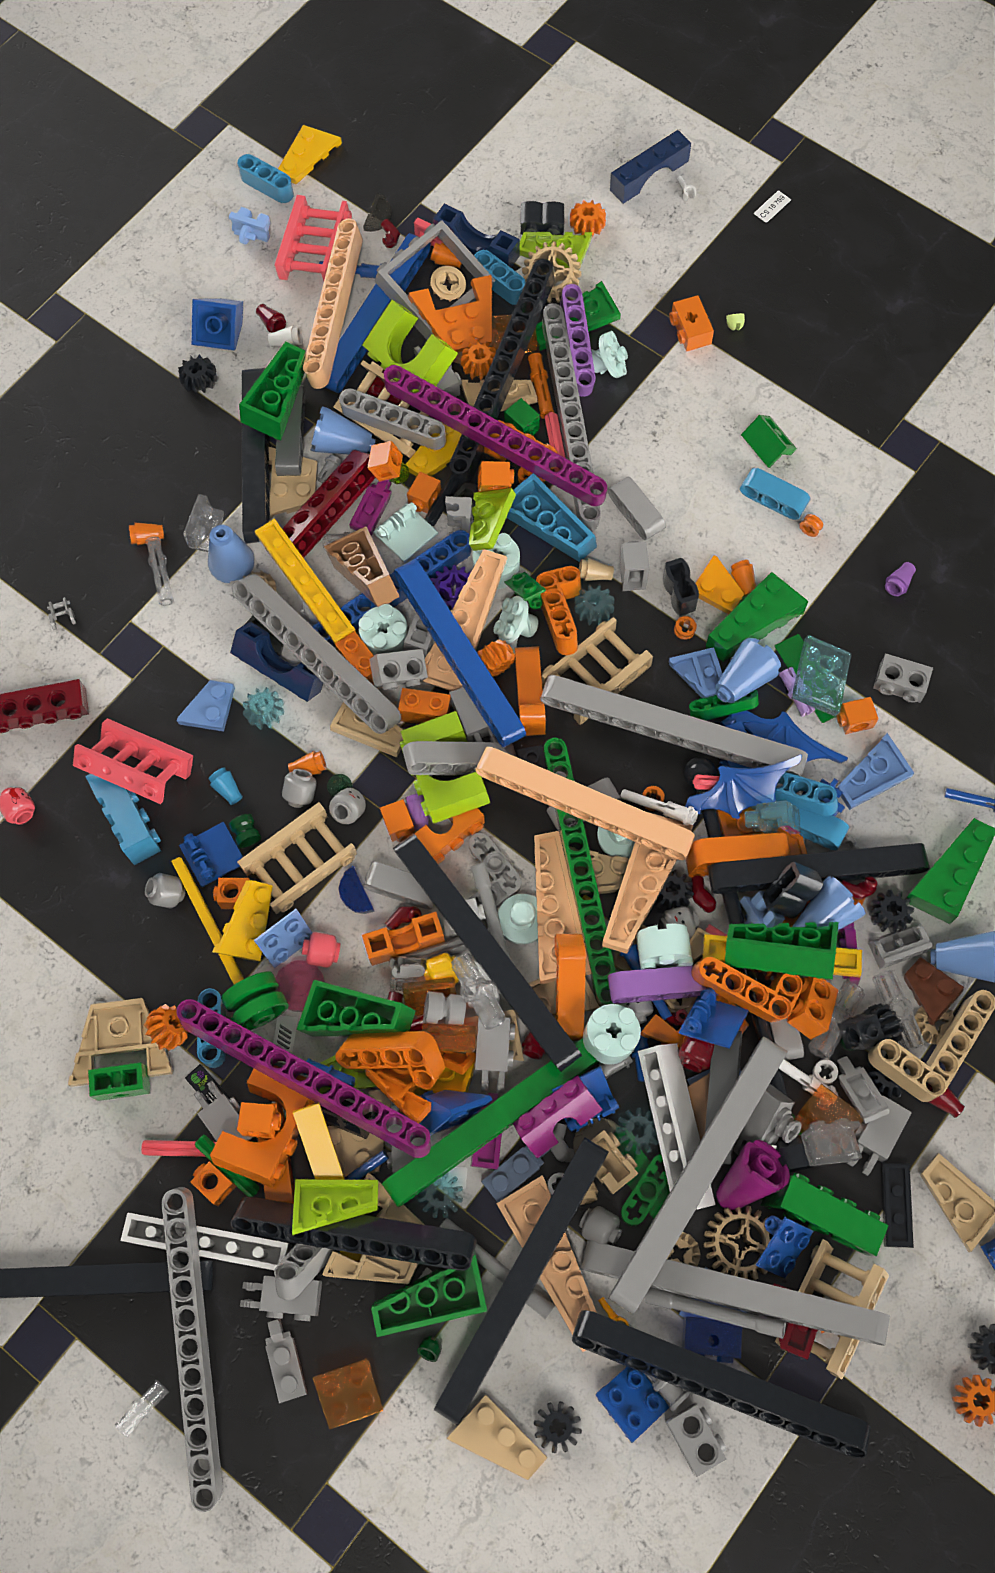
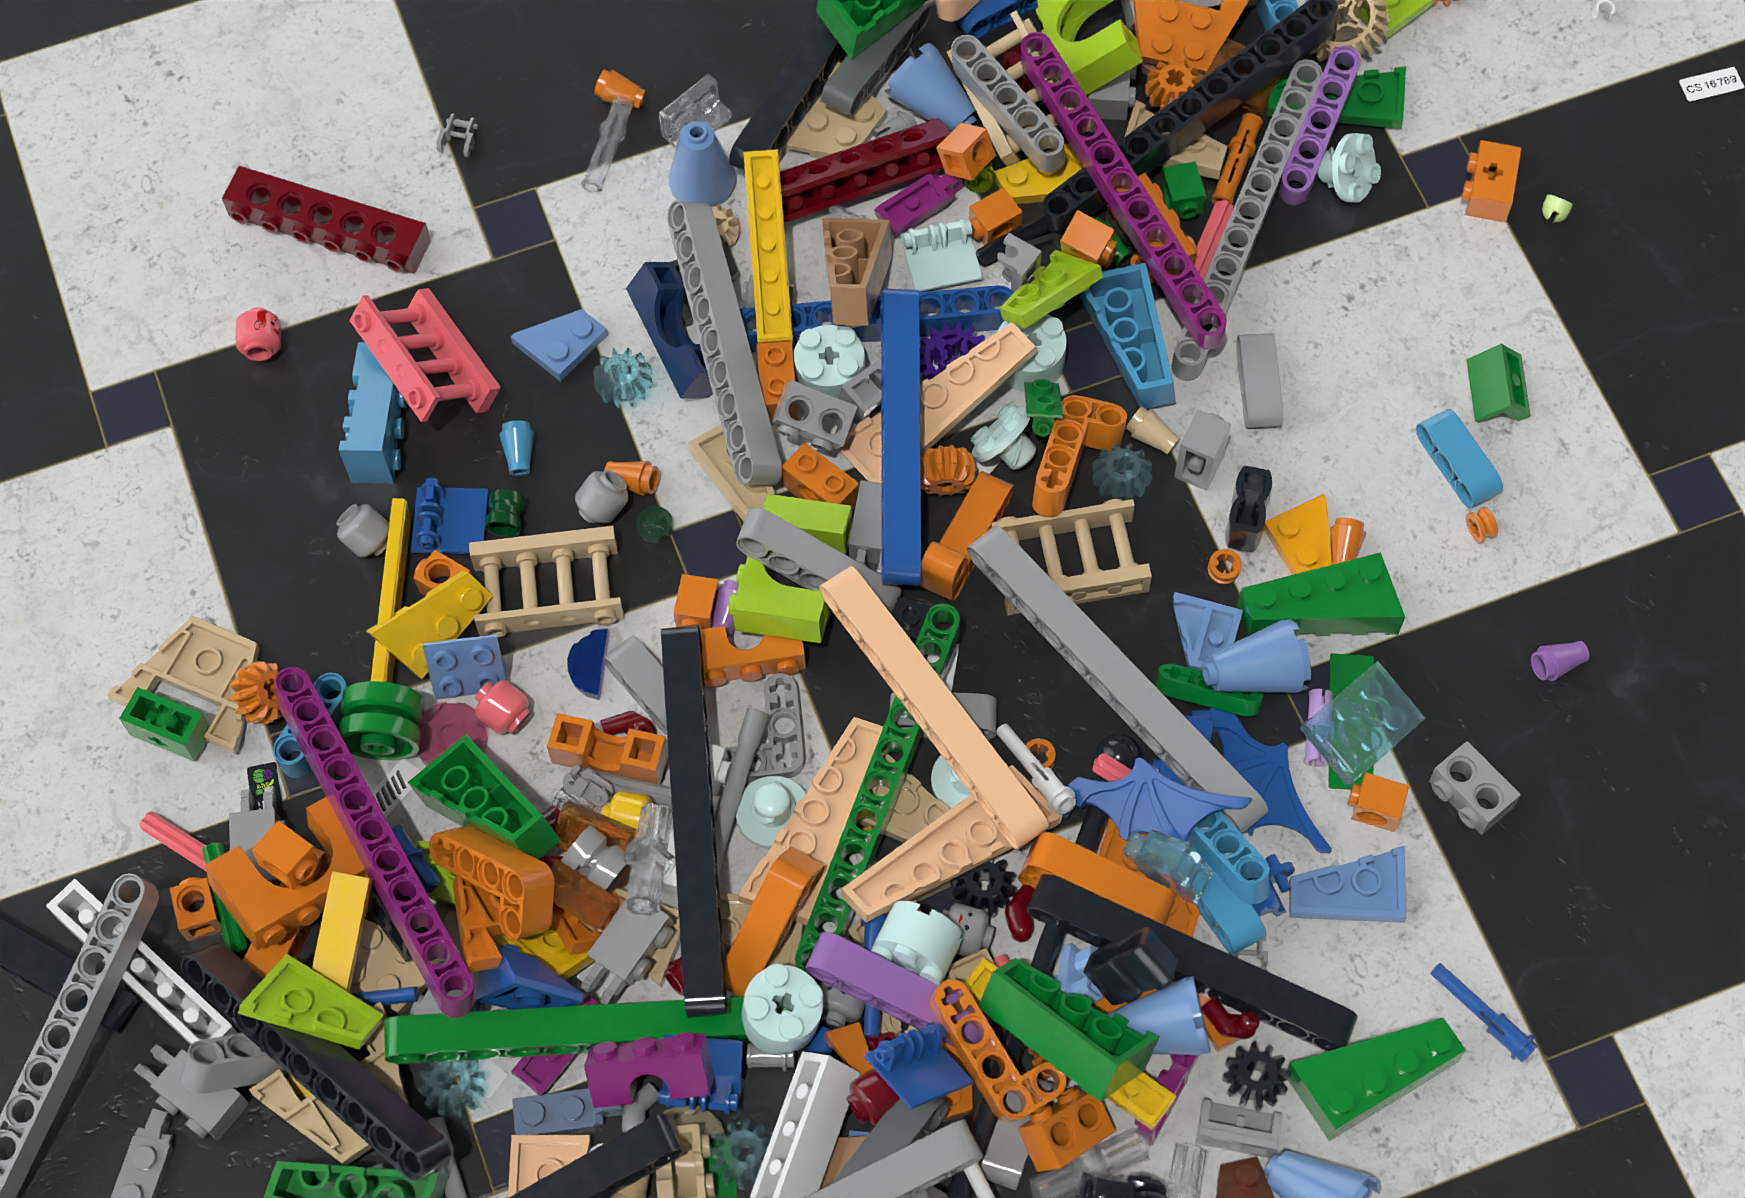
camera: 30 degrees right, 5 degrees down
light grey head [329,788,366,824] -> none

